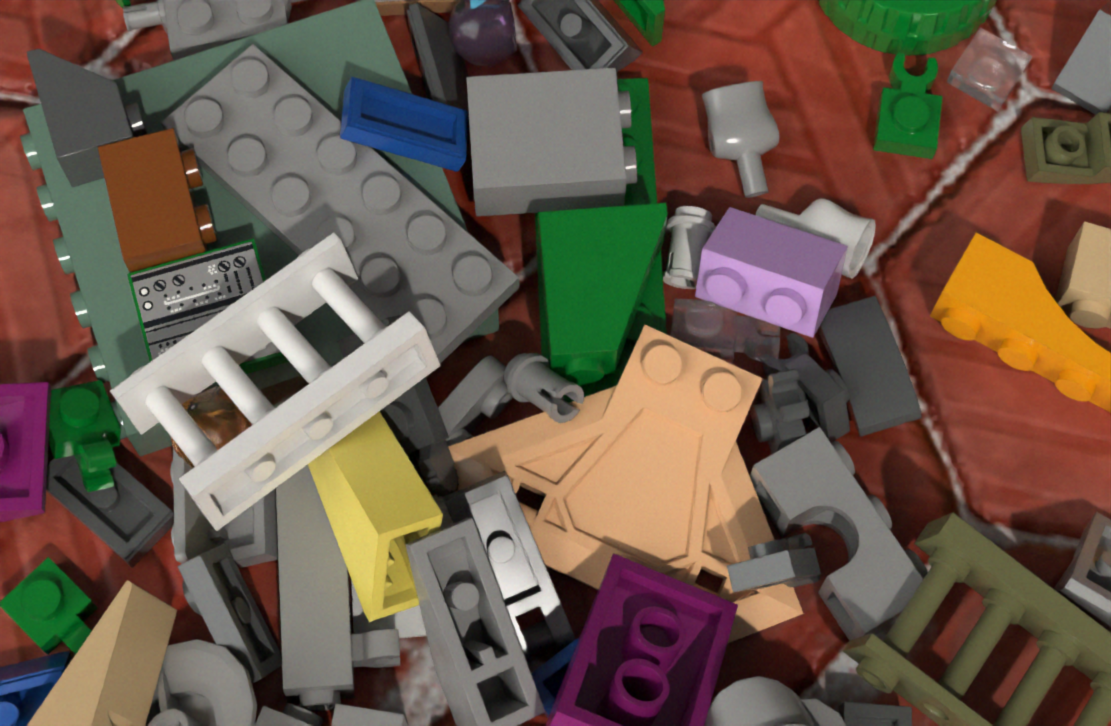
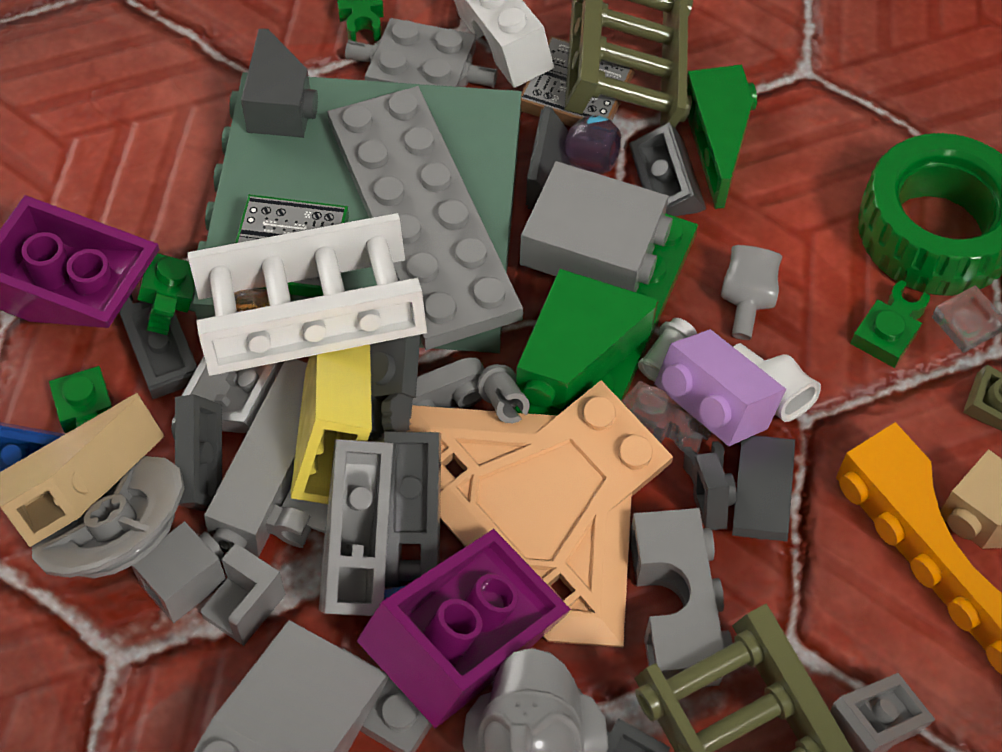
camera: 25 degrees right, 10 degrees down
dark orange brick [98,128,218,273] -> none
blue tile [340,76,469,172] -> none
dark grey plate [727,533,821,592] -> none
dark grey plate [750,368,809,454] -> none

